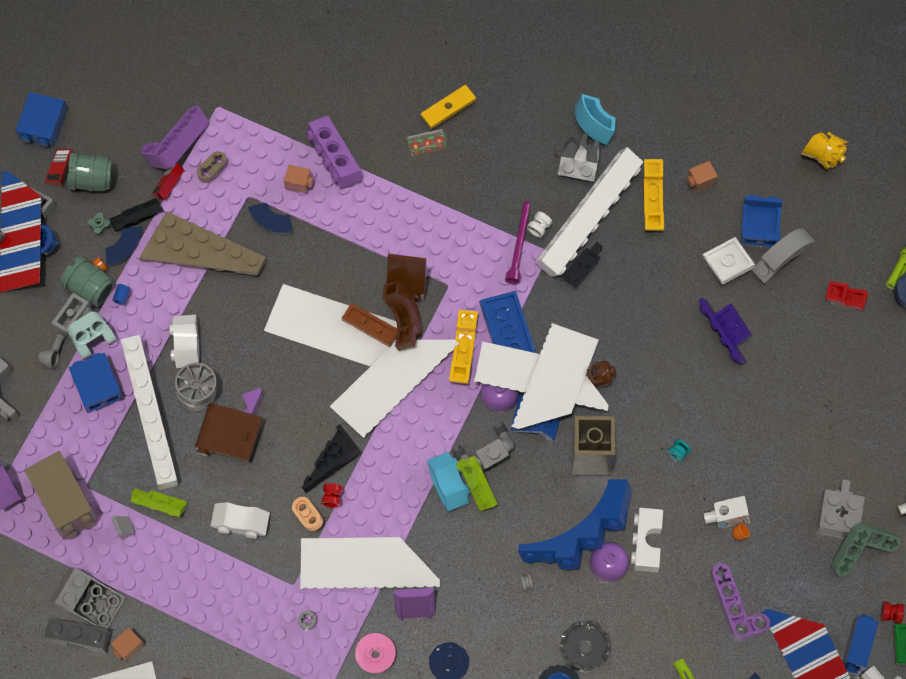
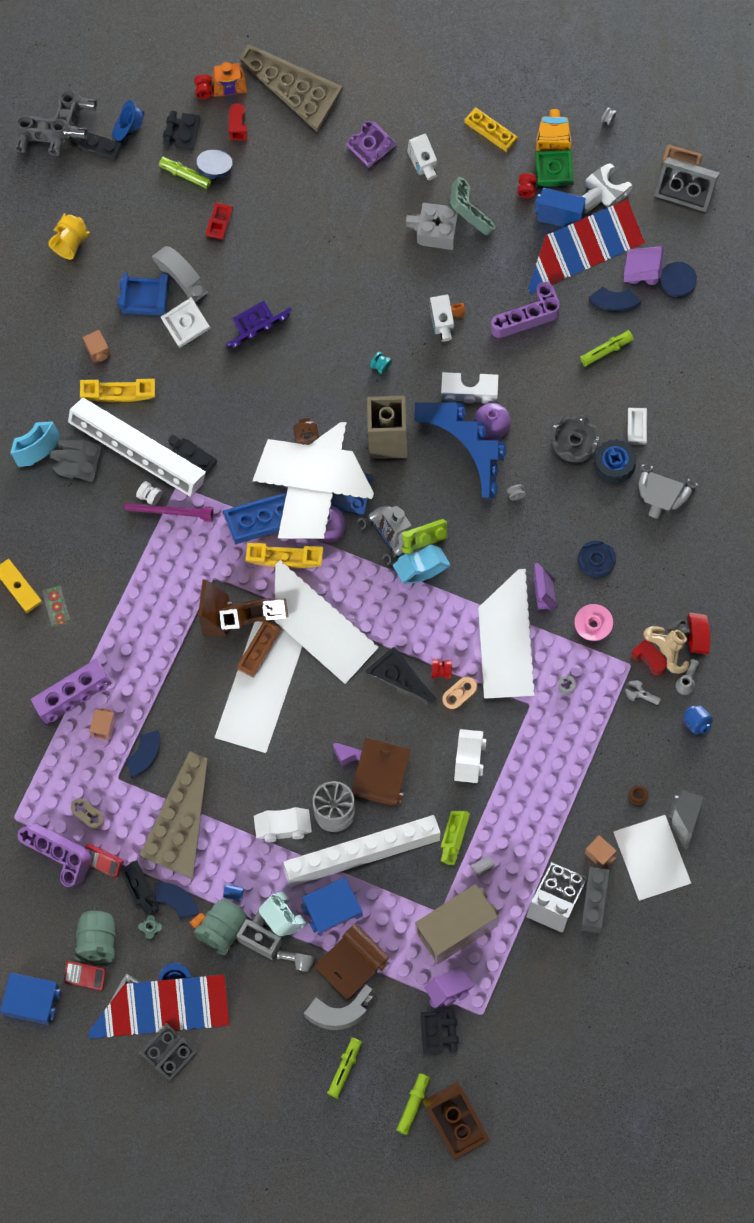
camera: 90 degrees left, 0 degrees up
none -> reddish brown door [314,923,390,1001]

